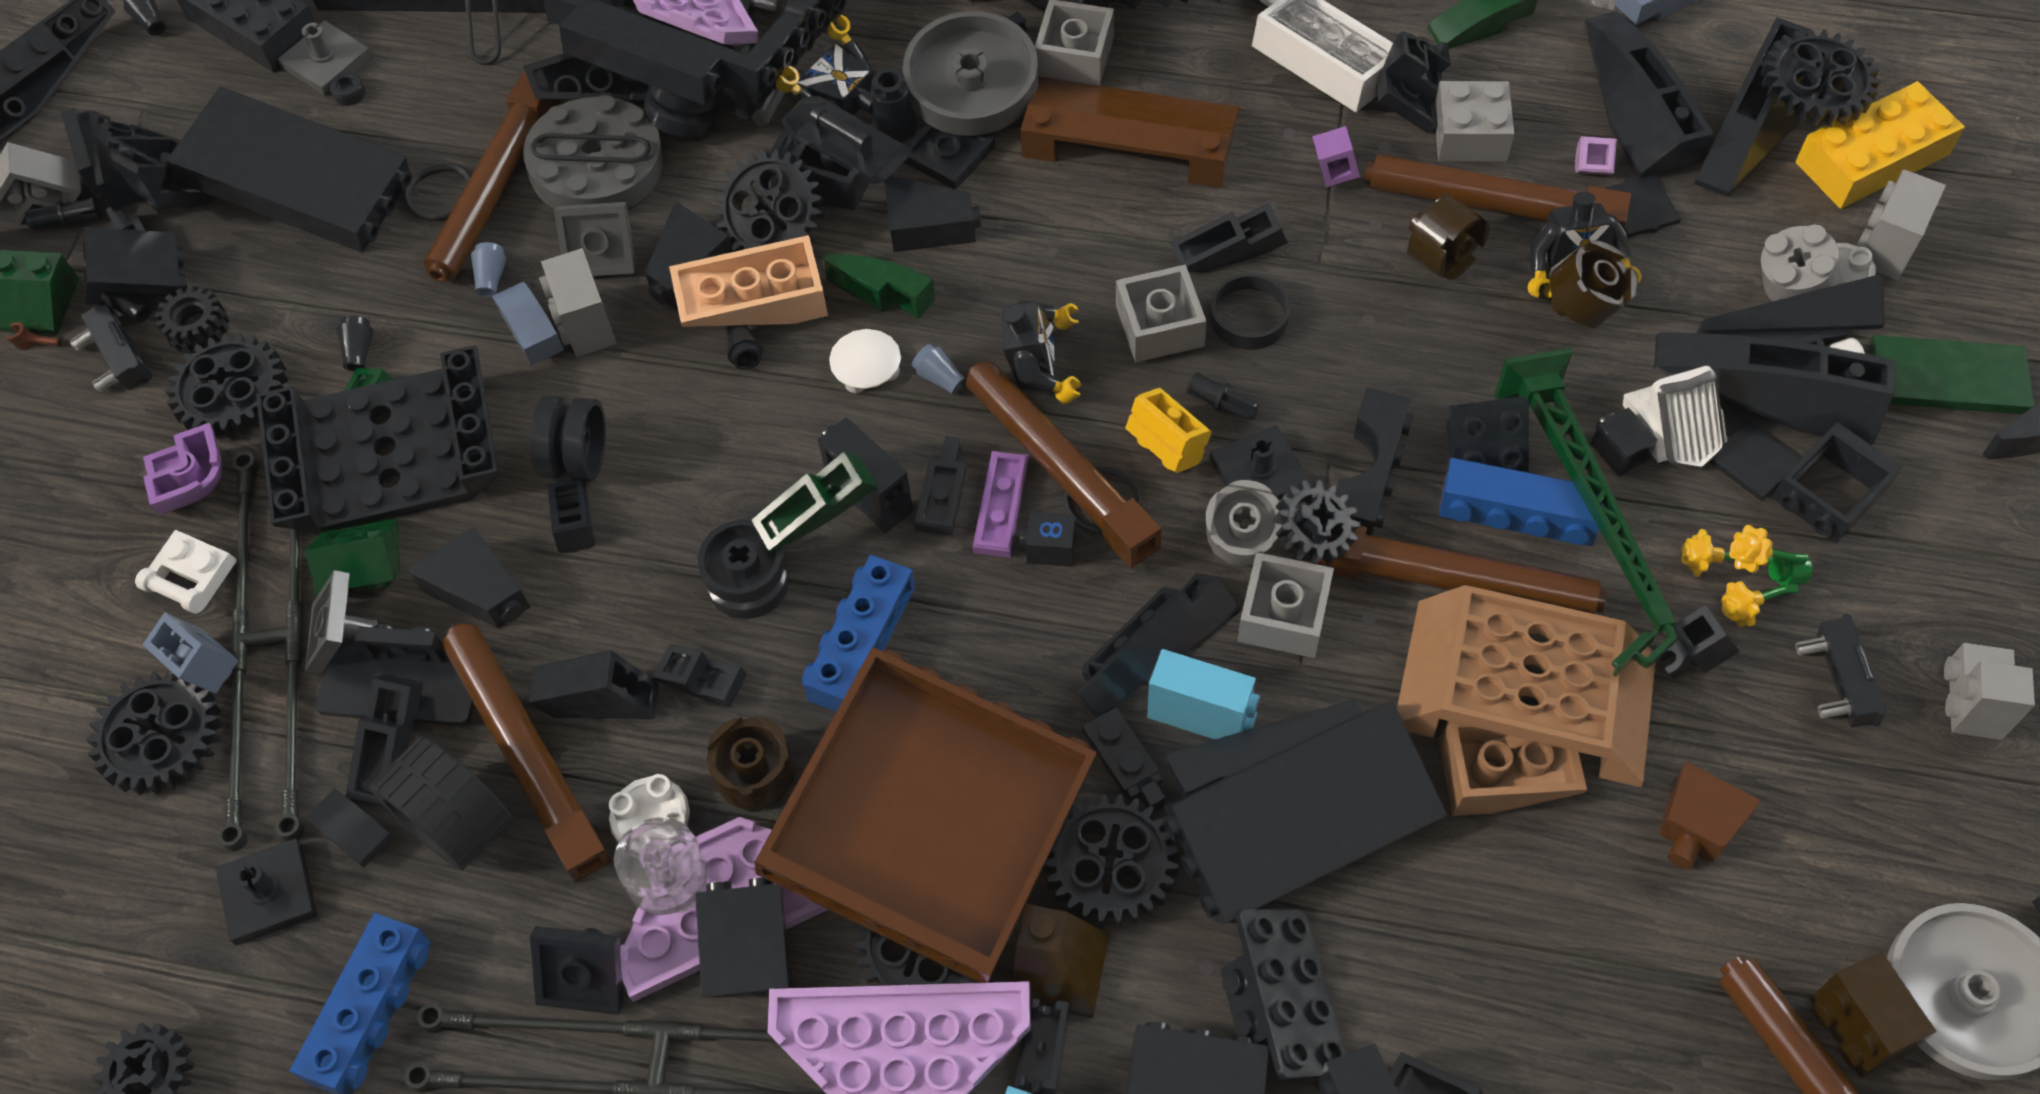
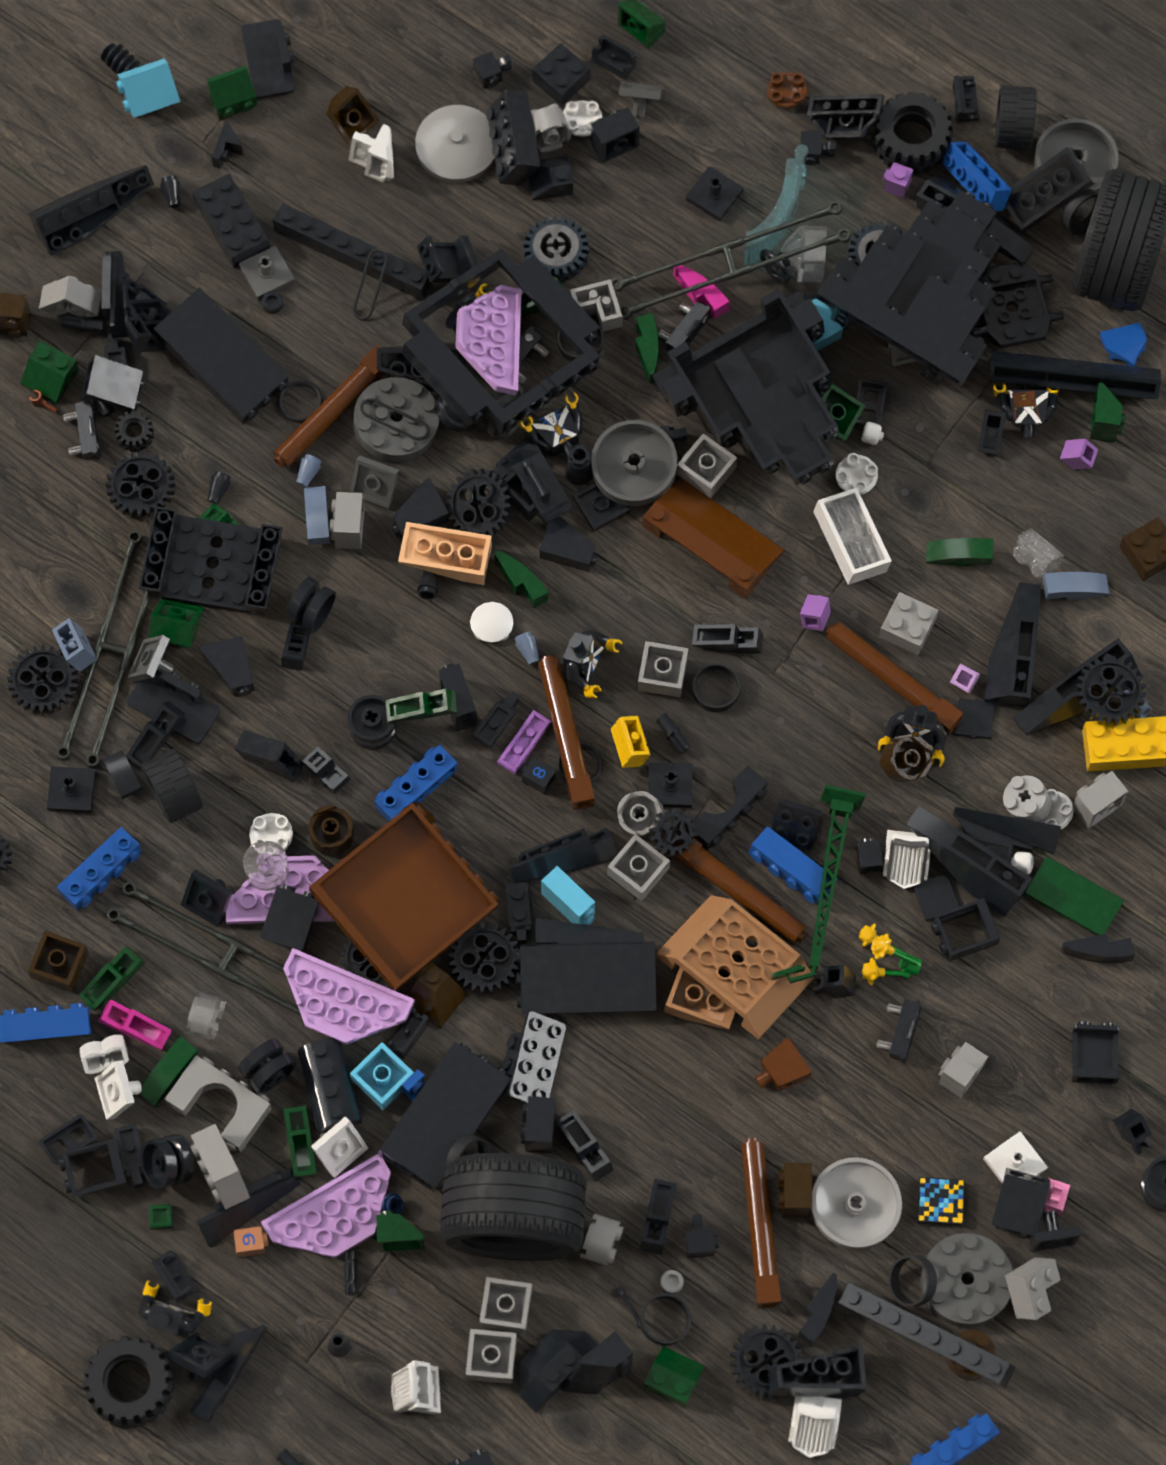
camera: 20 degrees right, 10 degrees up
white plate [135,530,237,614] -> none
medium lavender brick [143,423,222,515] -> none
reddish brown brick [442,623,612,883] -> none
black slope [1378,31,1451,133] -> none
dark brown brick [1407,193,1490,280] -> none

